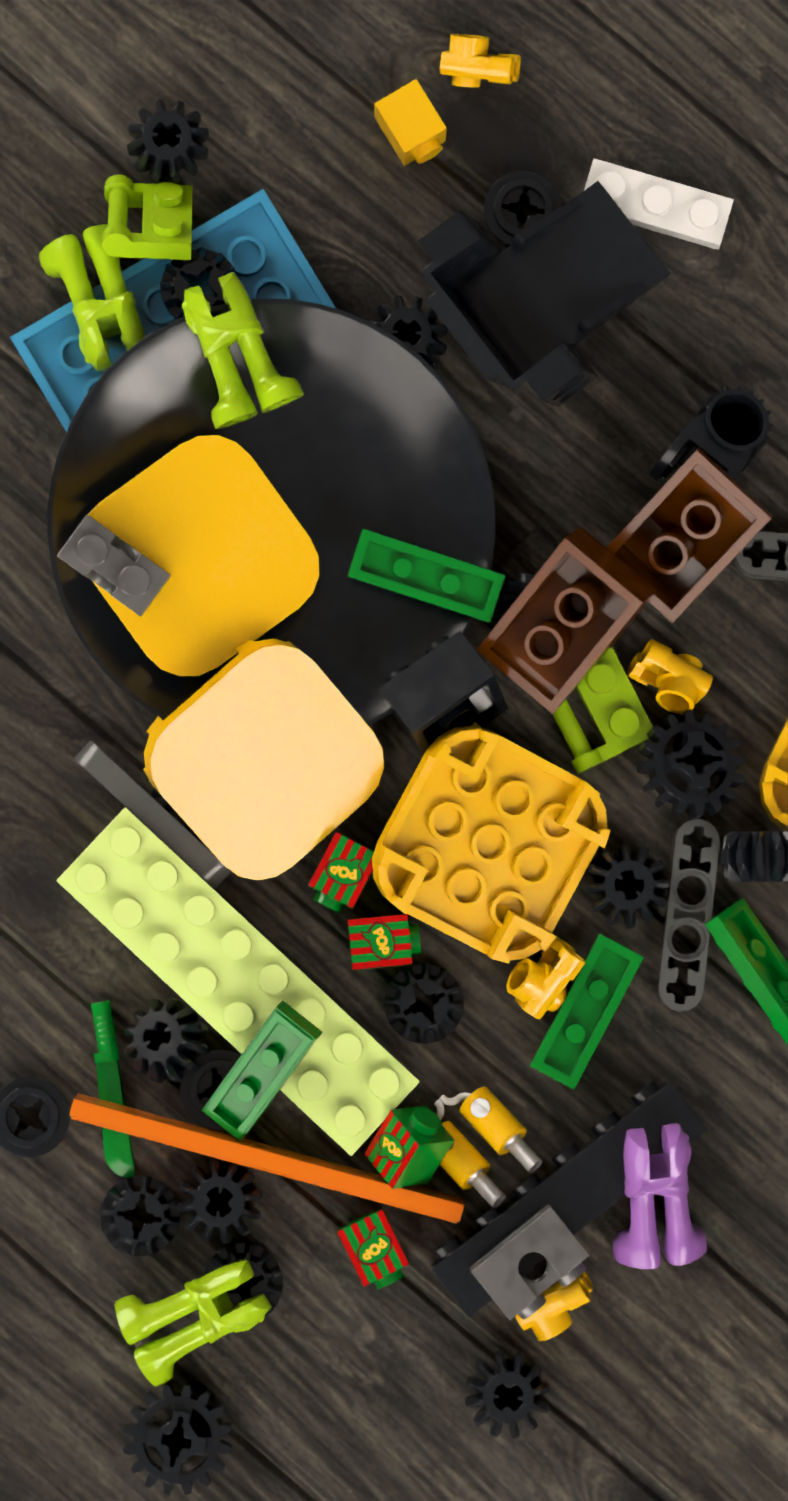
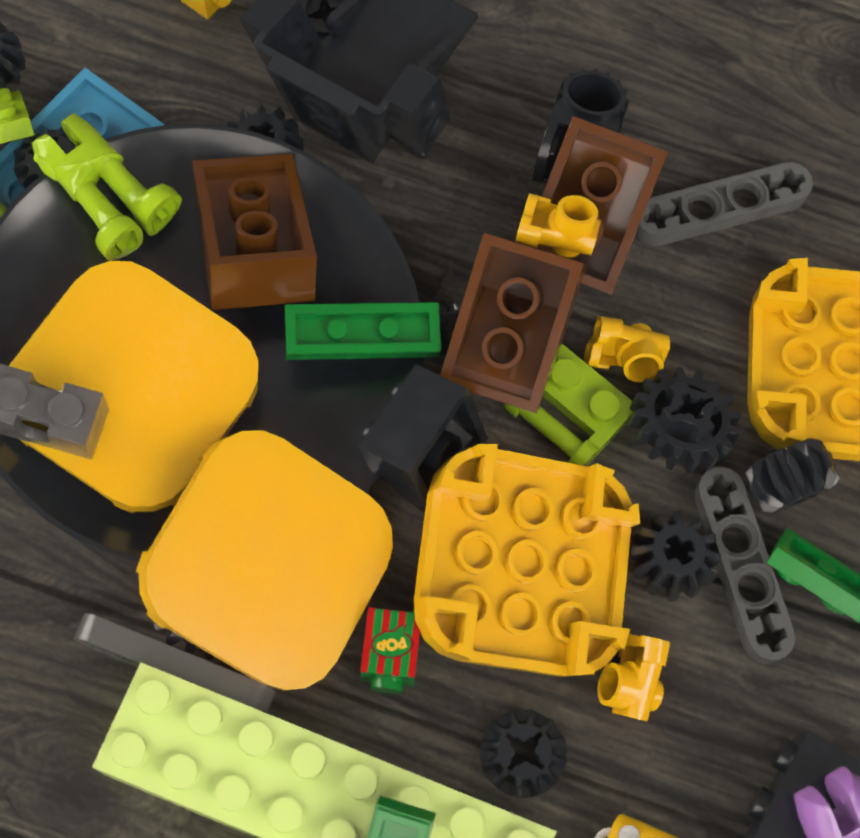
camera: 20 degrees left, 15 degrees down
brick [348,914,421,971] -> none
green plate [529,934,644,1090] -> none
none -> reddish brown slope [192,154,317,310]
none -> yellow plate [515,193,601,257]

